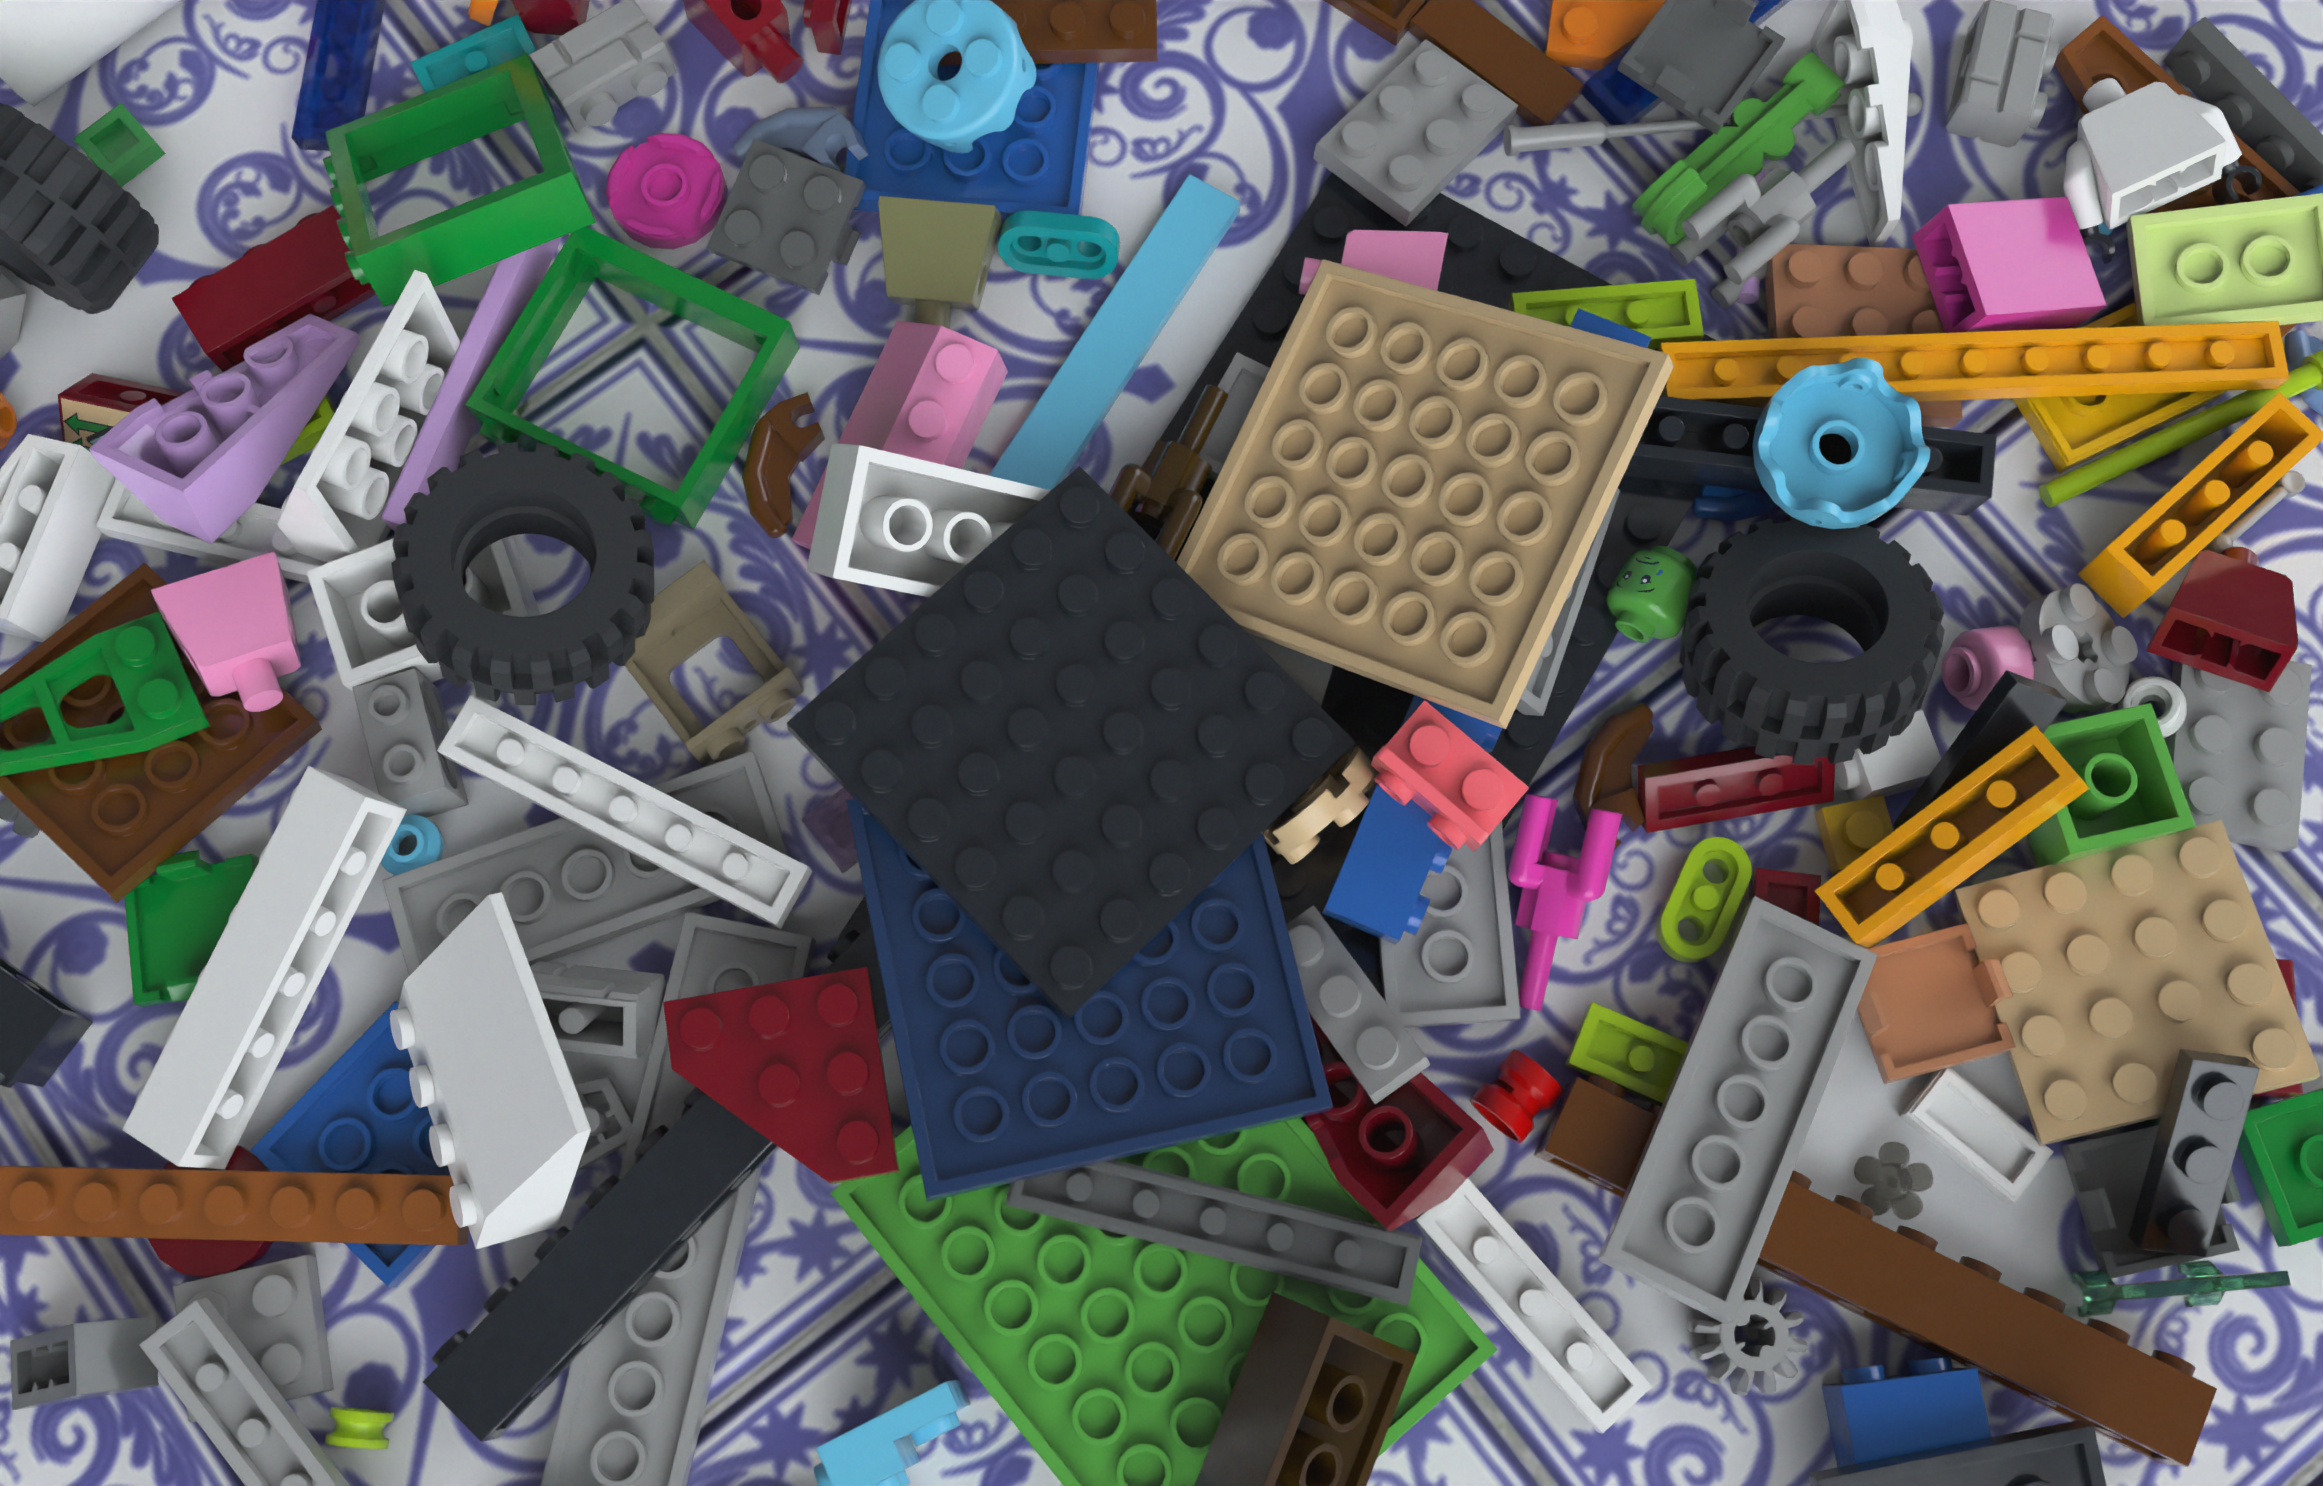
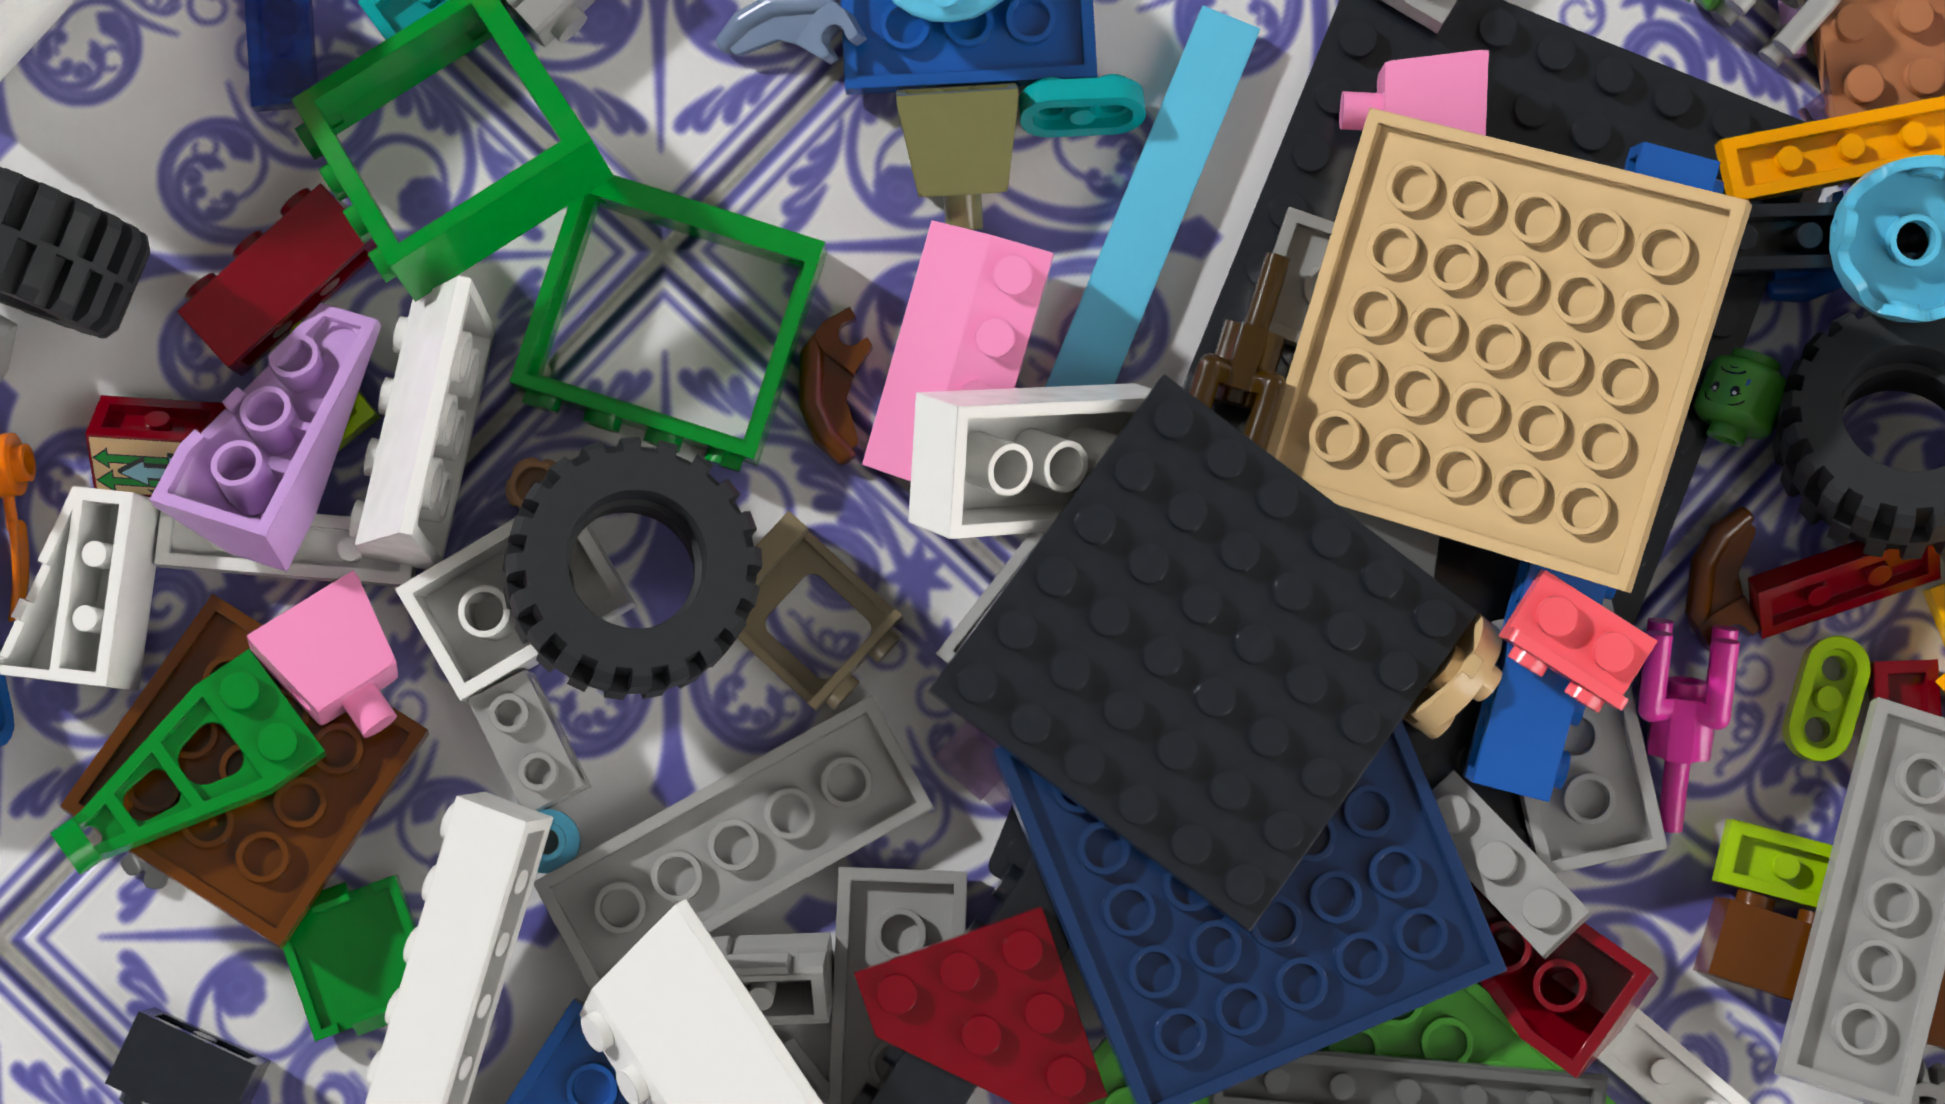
camera: 15 degrees left, 10 degrees up
green plate [73,103,166,187] -> none
lavender tile [381,236,563,532] -> none
white plate [437,695,813,929] -> none
dark pink tile [606,133,728,249] -> none
dark grey piece [707,138,866,295] -> none
red wheel [1470,1049,1564,1144] -> none
lime plate [1509,279,1704,349] -> none

